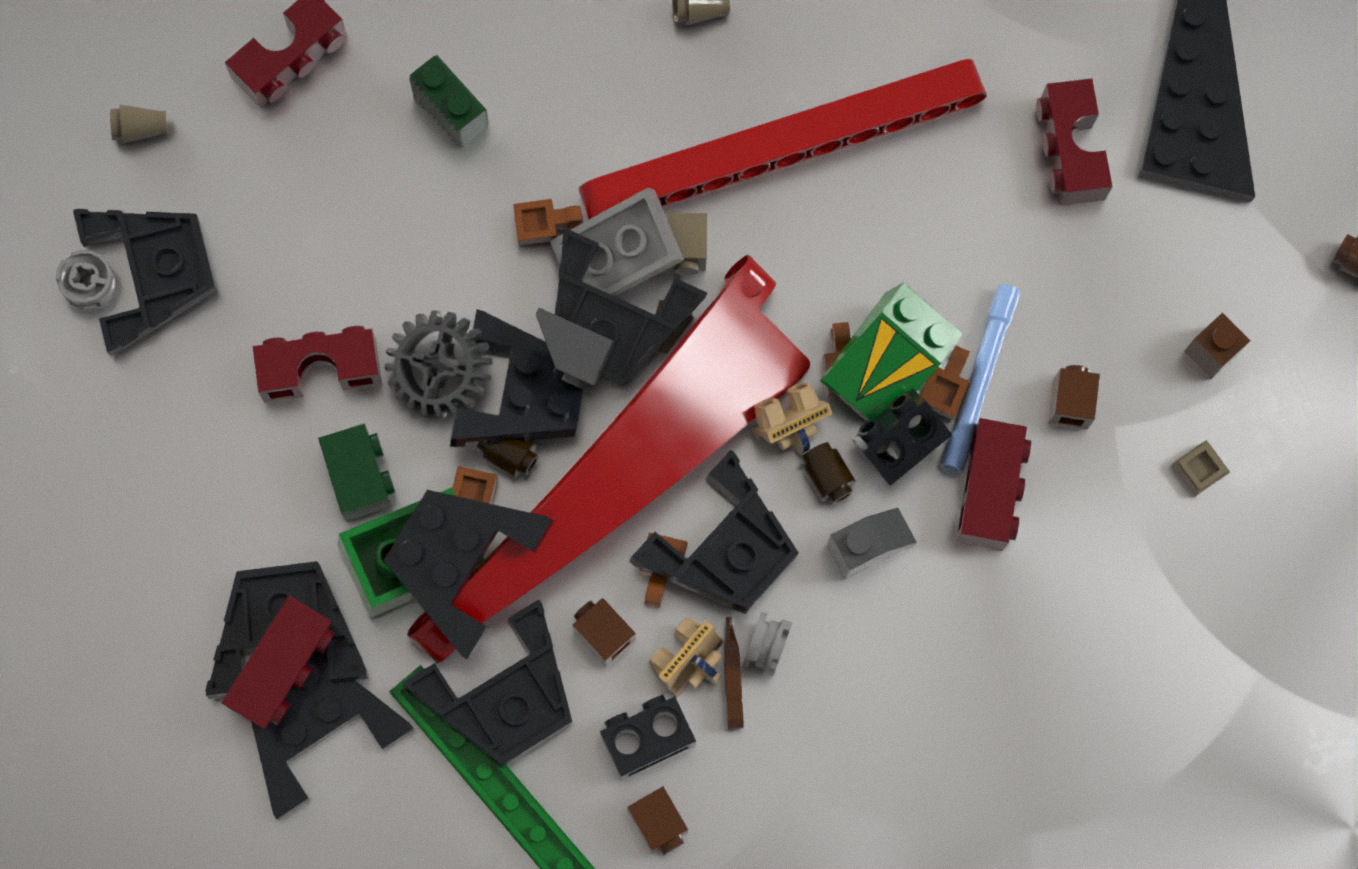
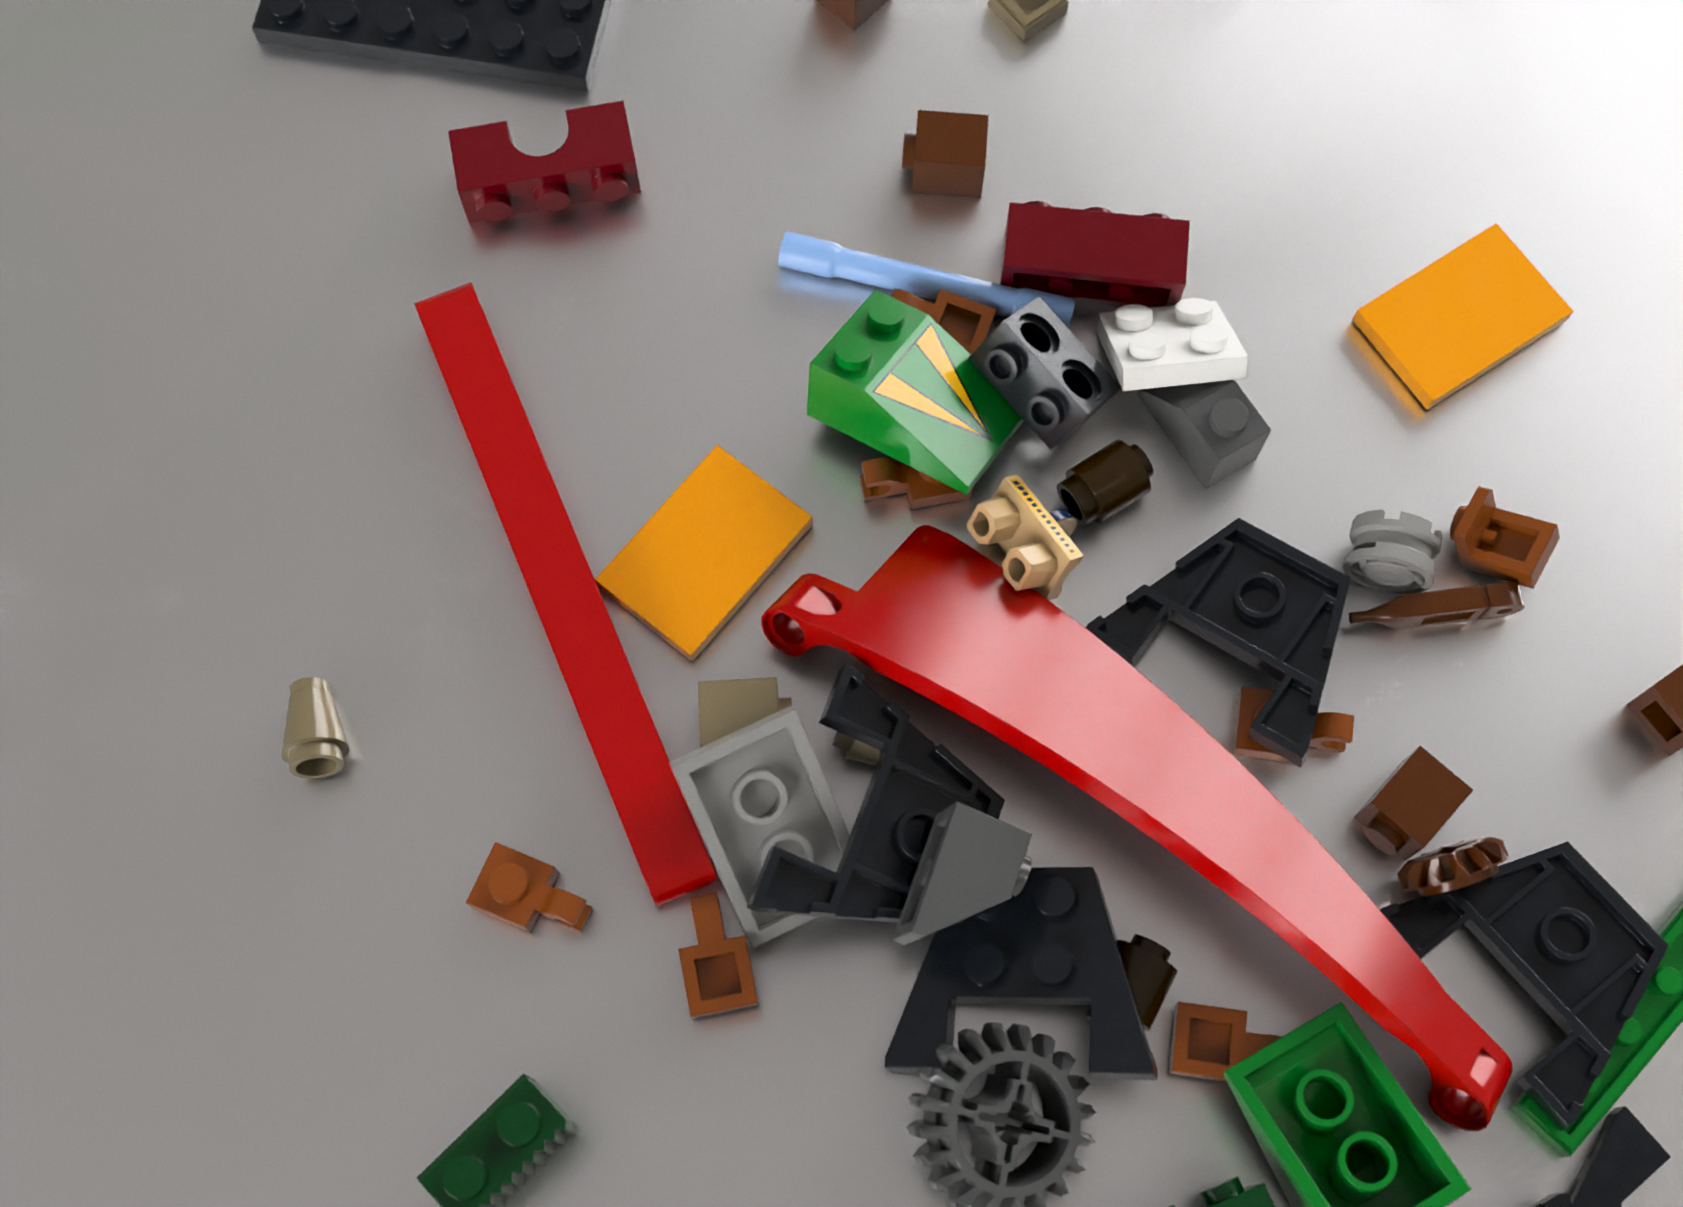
camera: 90 degrees left, 5 degrees down
black wing [384,490,554,660] -> none
black brick [600,695,696,781] -> none
tan hips [649,618,723,697] -> none
none -> dark orange plate [466,842,593,933]
none -> light orange tile [595,445,813,662]
none -> white plate [1097,298,1248,391]
none -> light orange tile [1352,223,1574,410]
none -> reddish brown gear [1397,836,1509,896]
none -> dark orange bracket [1450,486,1560,589]

